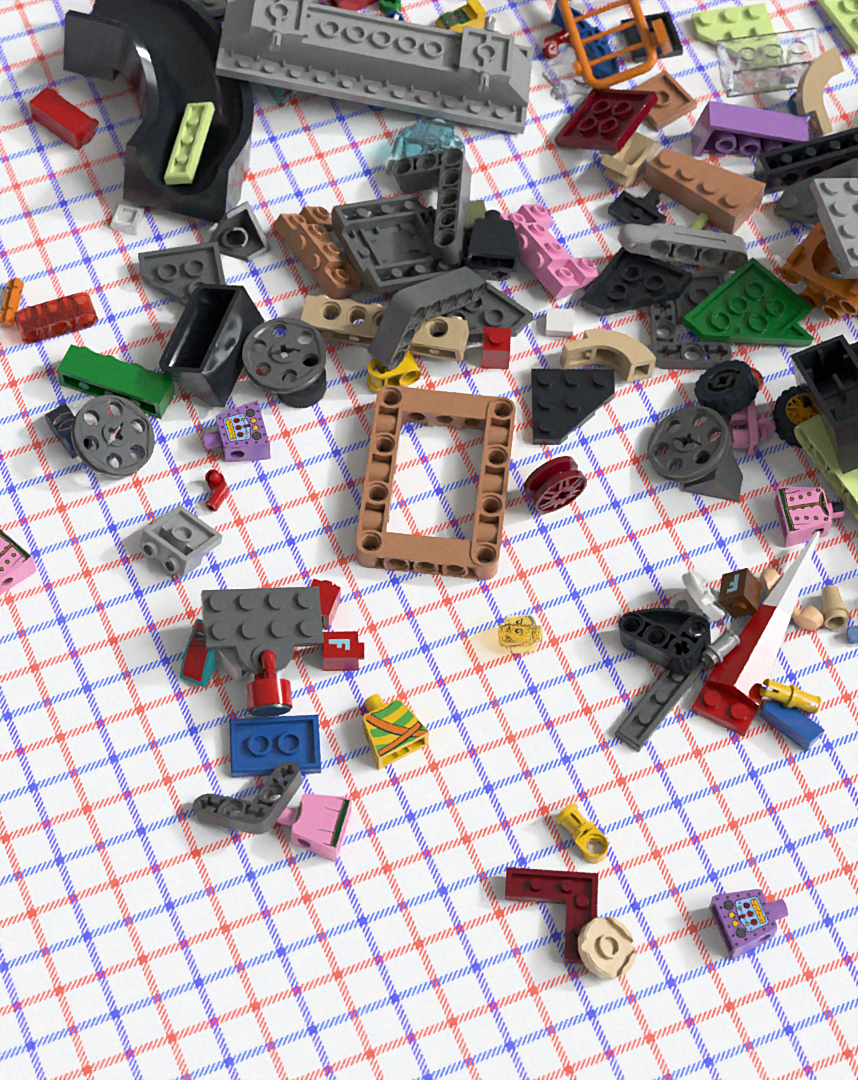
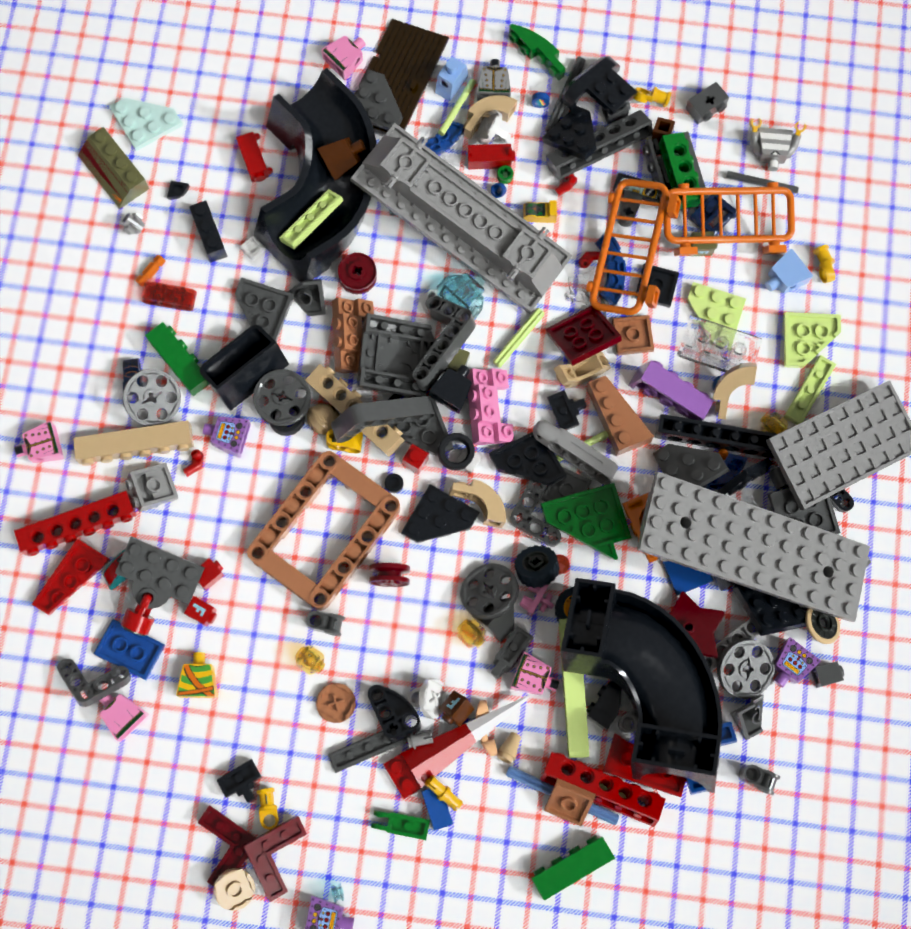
camera: 30 degrees right, 15 degrees up
none -> red brick [14,491,137,557]
none -> red wing [32,539,110,616]
none -> tan brick [73,420,194,466]
none -> black brick [189,200,228,263]
none -> black hinge [216,759,262,803]
none -> dark red plate [242,815,307,902]
none -> dark grey piece [306,611,346,637]
none -> tan hair [307,403,340,435]
none -> nougat tile [316,683,356,723]
none -> reddish brown torso [318,137,366,180]
none -> clear light blue bush [331,882,345,903]
none -> dark red wheel [338,253,377,295]
none -> green hinge [371,810,430,840]
none -> black tile [384,473,404,494]
none -> black tyre [437,433,475,471]
none -> clear yellow head [457,619,486,648]
none -> dark grey hinge [491,626,534,680]
none -> yellowish green axle [493,308,545,368]

